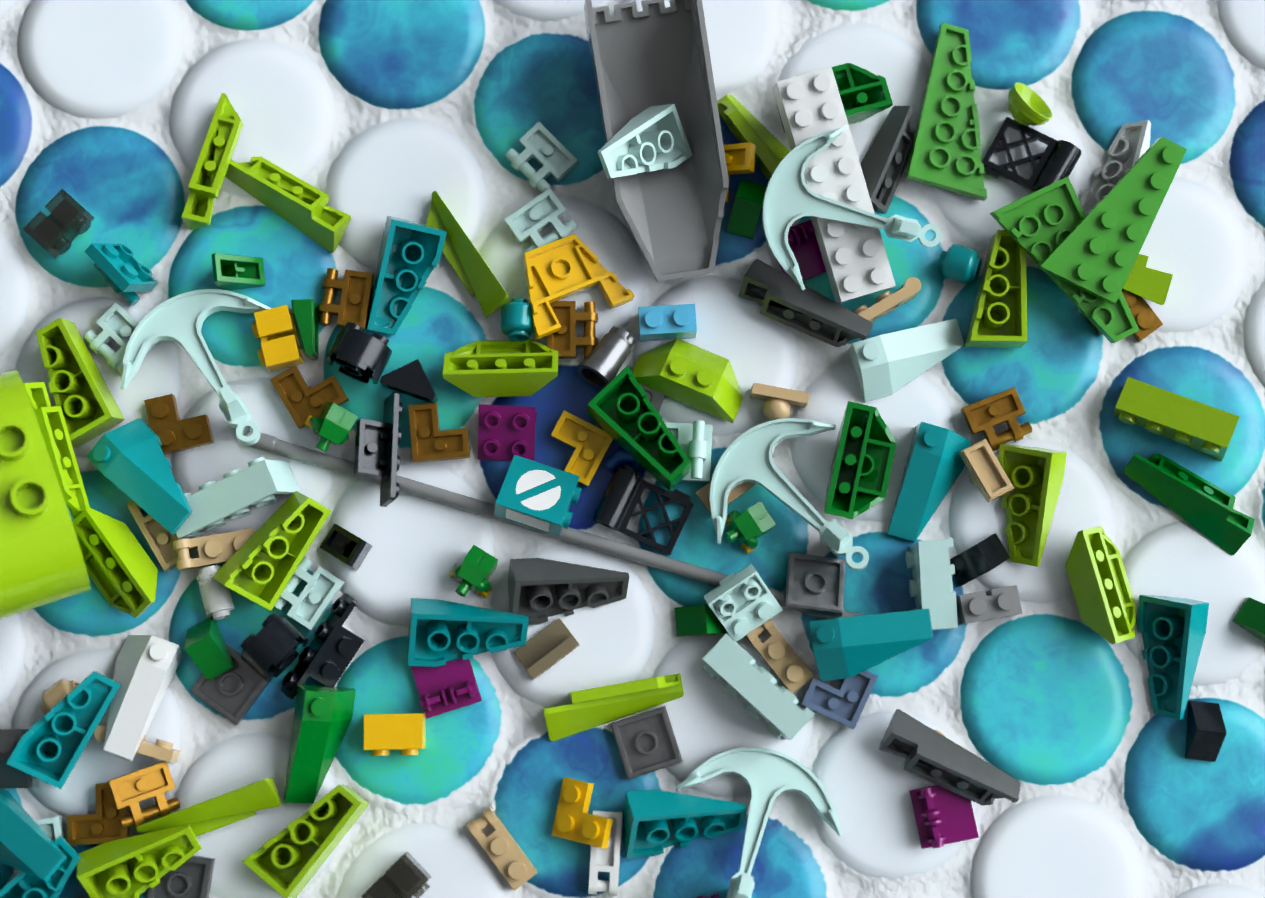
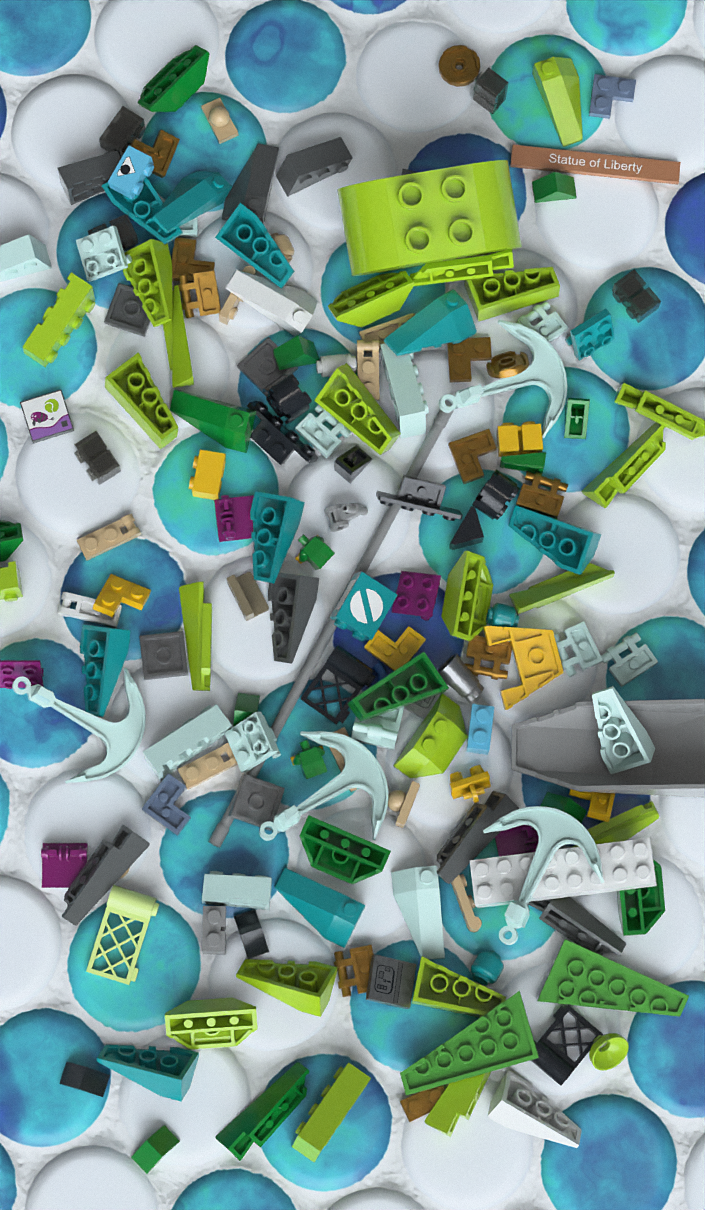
camera: 100 degrees right, 5 degrees down
green piece [305,402,358,452] -> none
pearl gold plate [408,403,470,463] -> none
teal wedge [809,609,933,682] -> none
tan tile [959,439,1014,503] -> none
bright green wing [1037,137,1187,304] -> none
none -> yellowish green piece [86,885,160,985]
none -> light grey piece [324,503,368,532]
none -> flat silver tile [366,955,416,1009]
none -> yellow hips [450,765,491,803]
none -> pearl gold plate [486,351,529,378]

